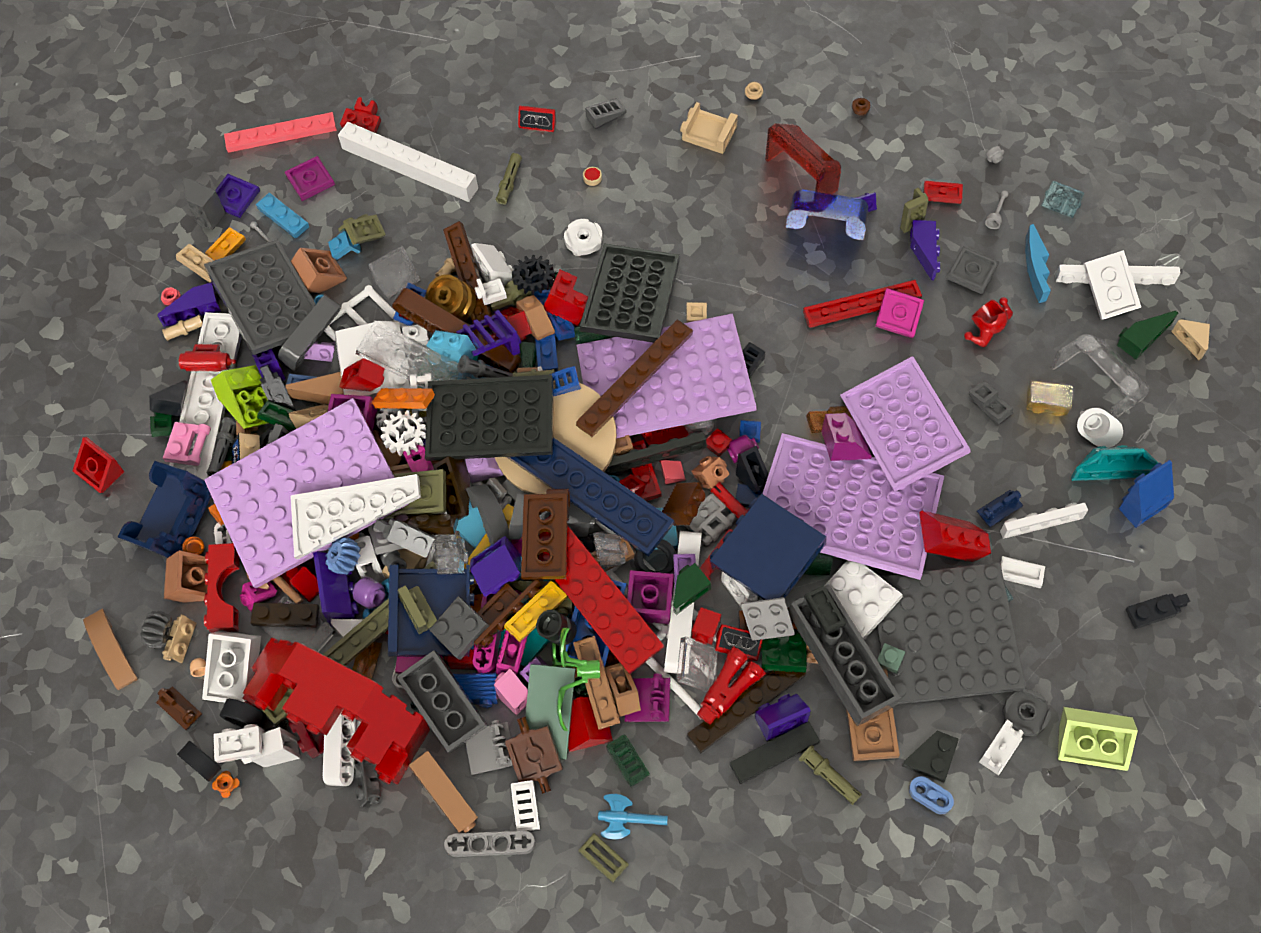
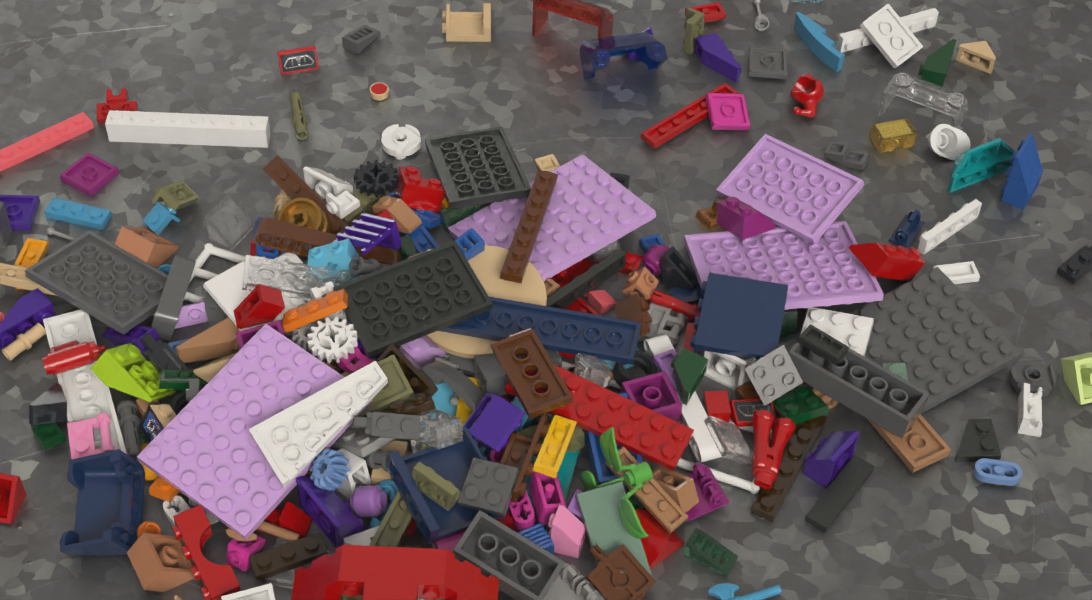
camera: 30 degrees left, 15 degrees down
pearl dark grey wheel [536,610,577,646] -> none
olive pin [798,745,862,805] -> none

